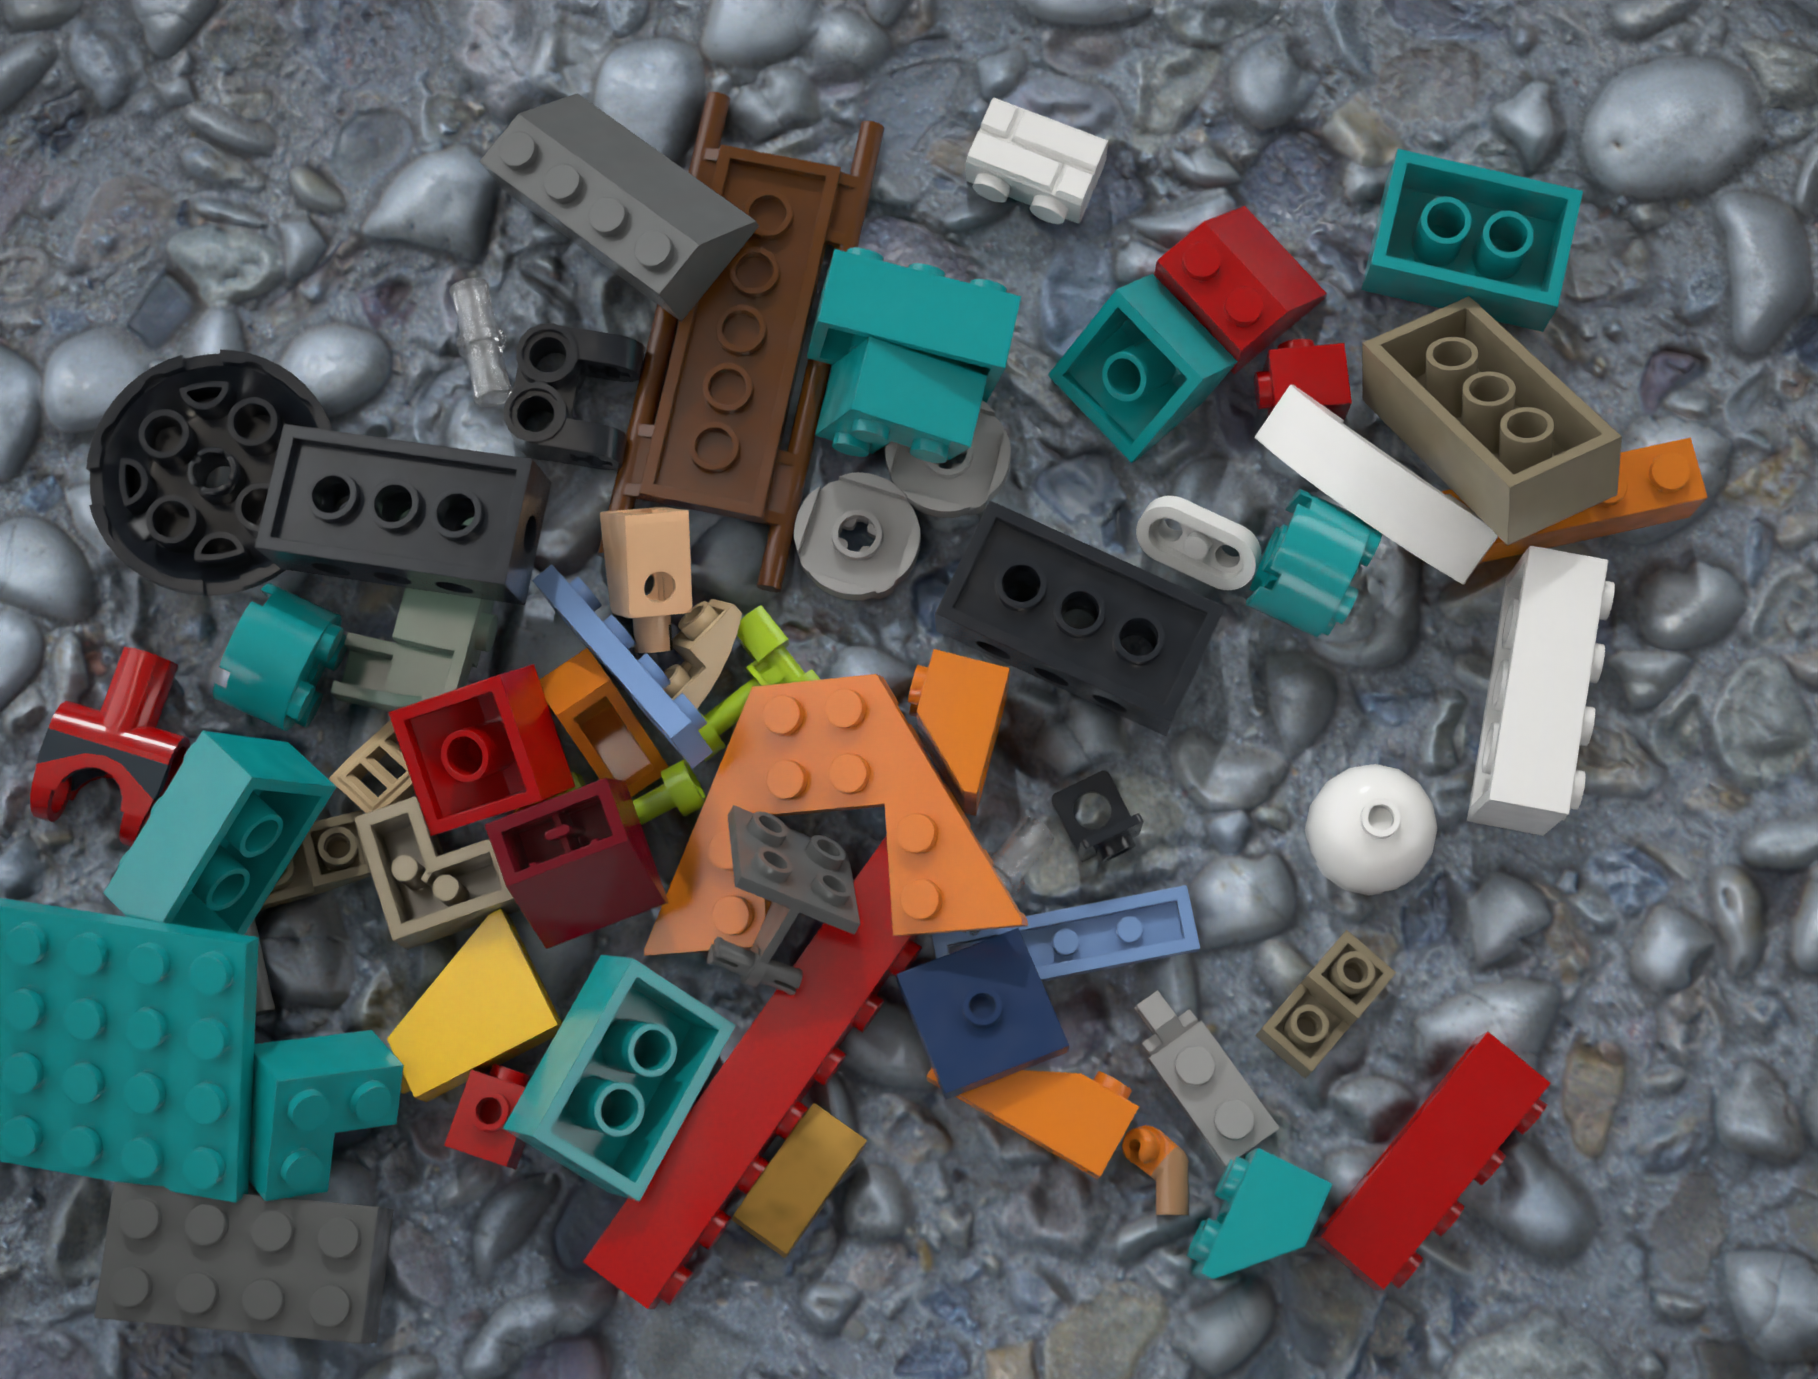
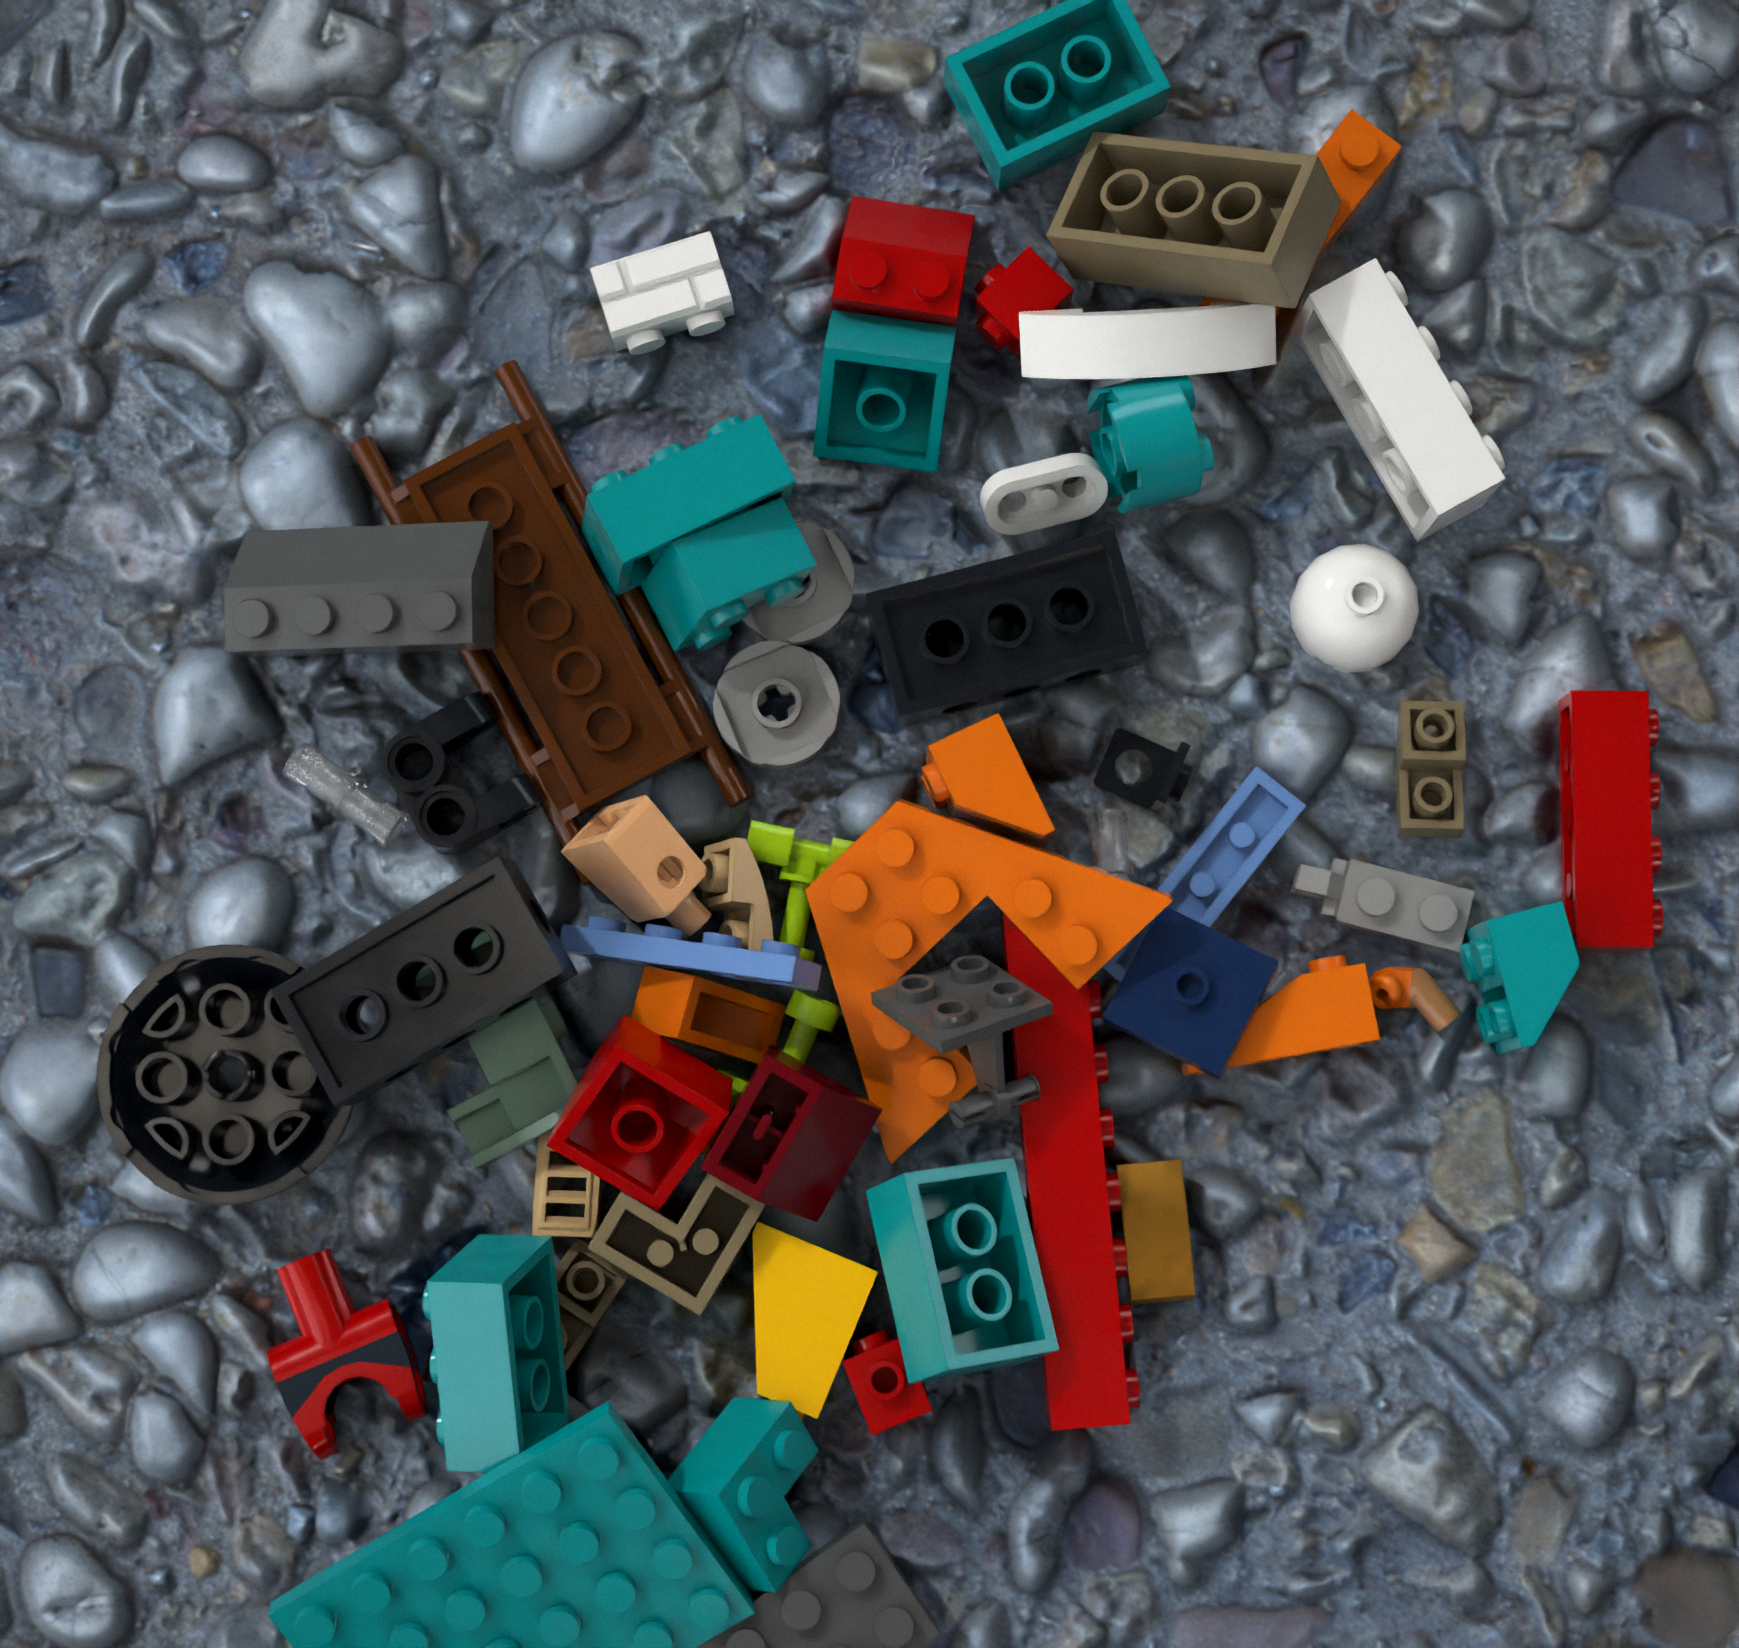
camera: 45 degrees left, 5 degrees up
teal brick [213,583,348,731] -> none

